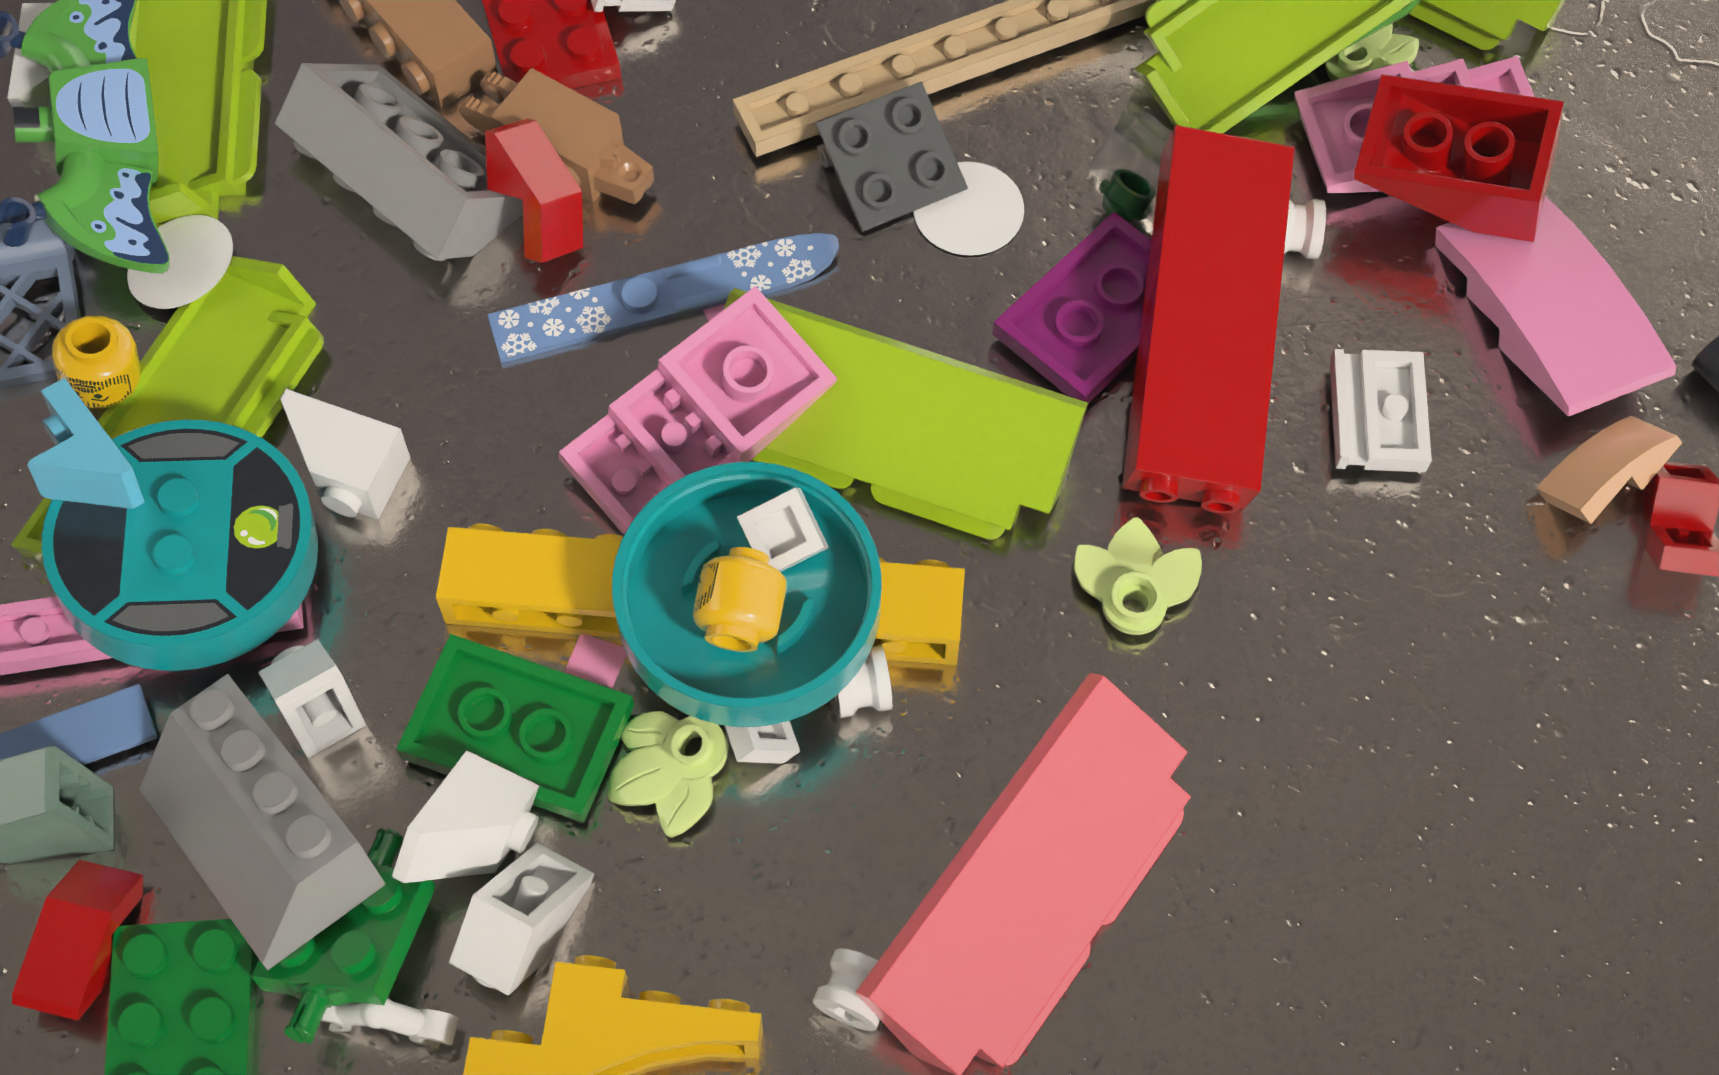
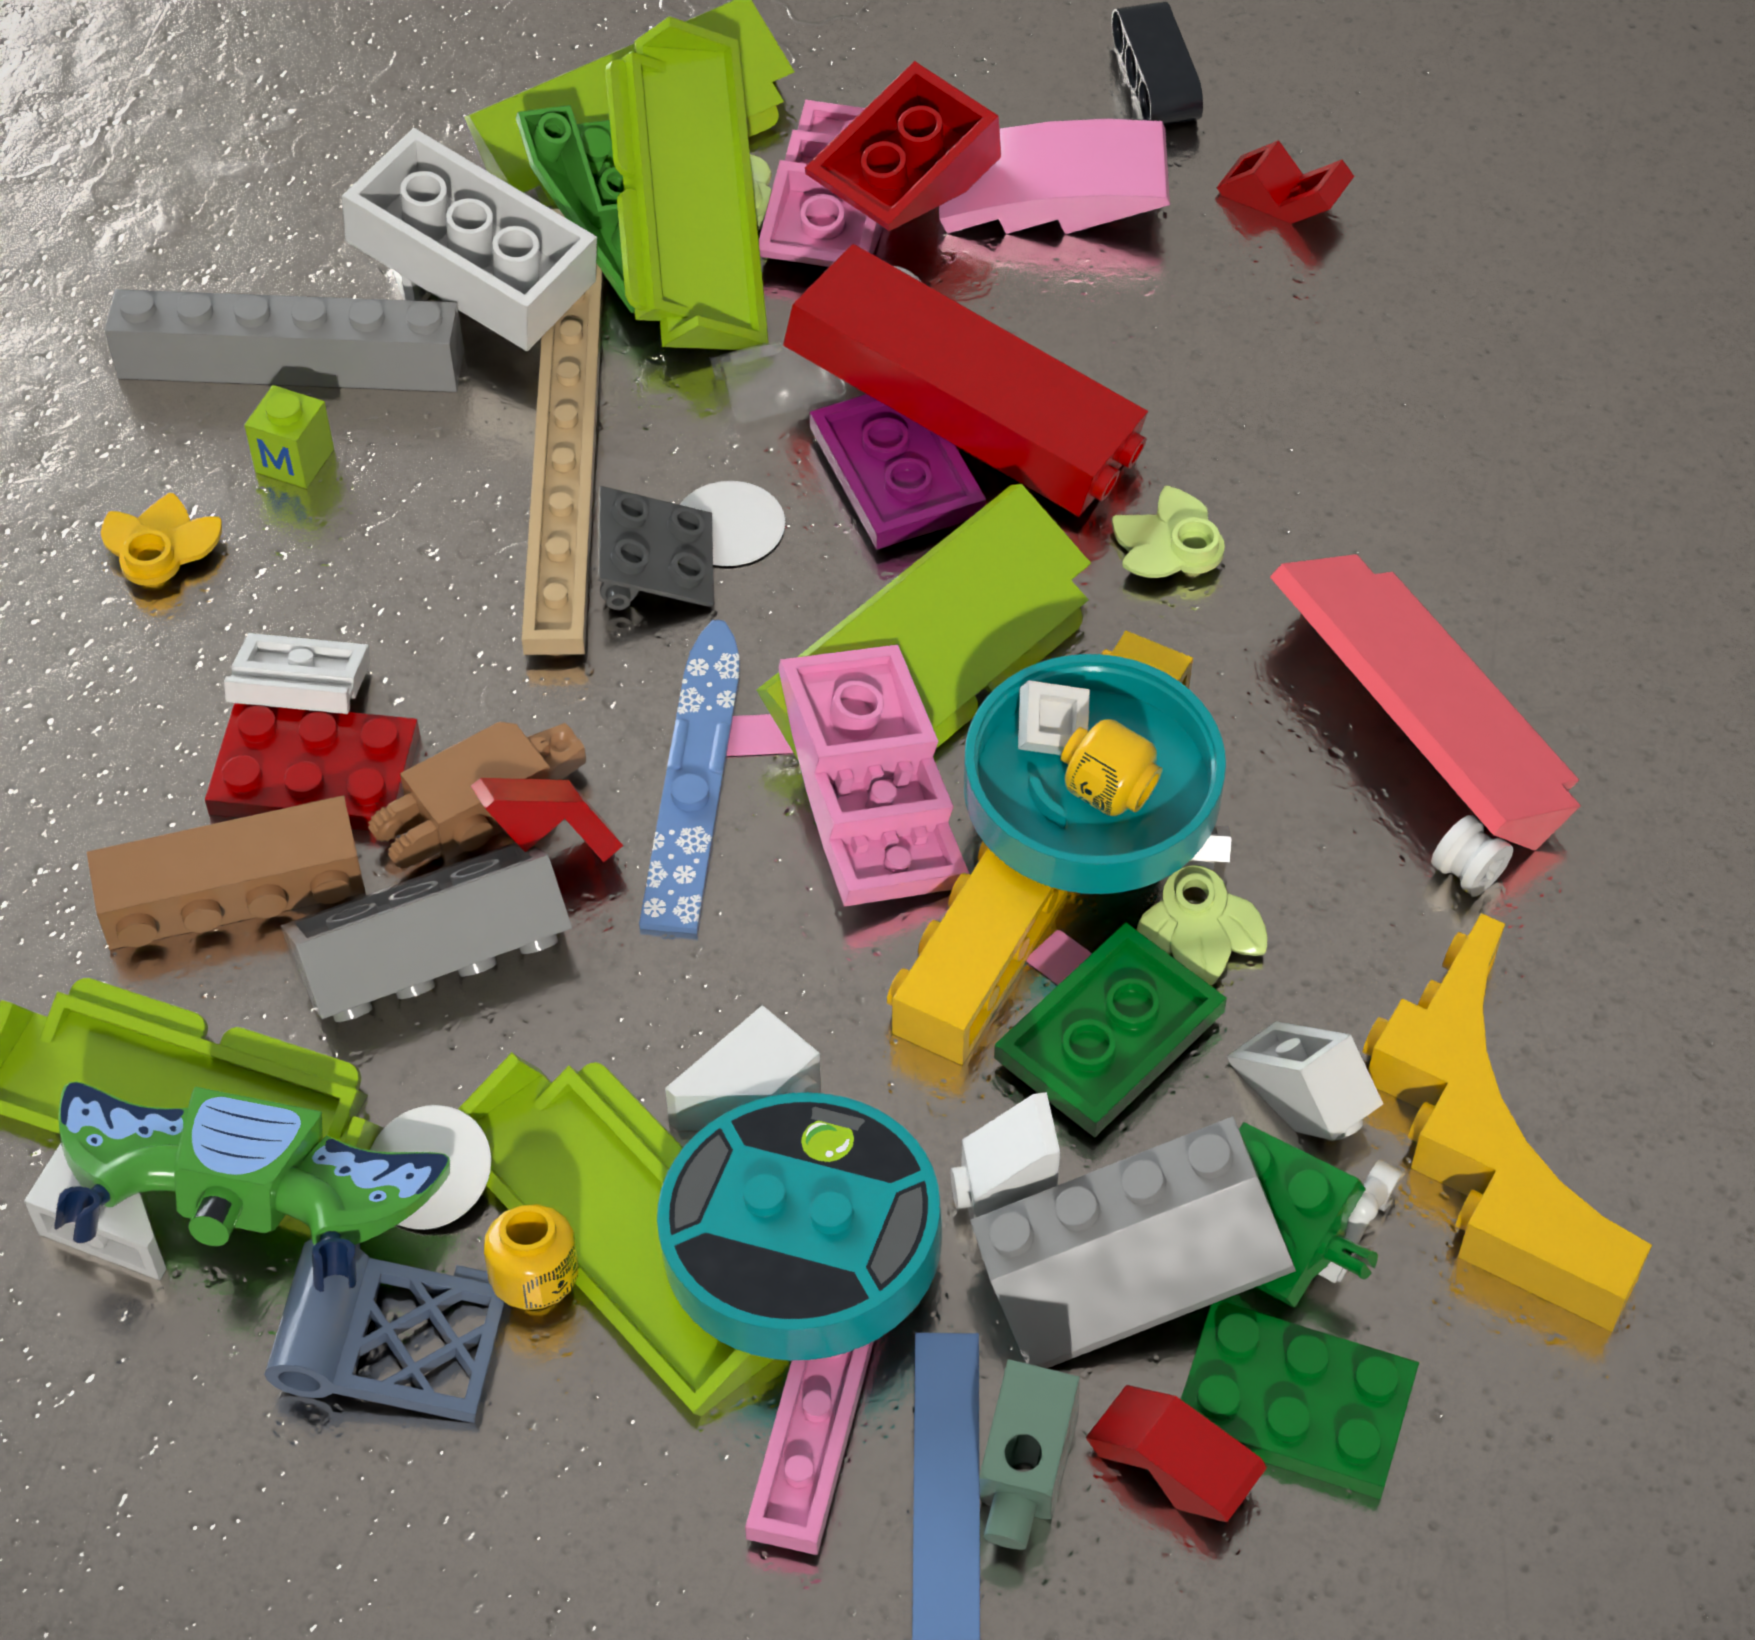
camera: 65 degrees left, 10 degrees down
medium azure slope [27,378,145,509] -> none
white slope [392,751,539,883] -> none
dark green plate [1099,169,1156,223] -> none
white plate [1330,349,1432,472] -> none
light nougat slope [1536,416,1682,524] -> none

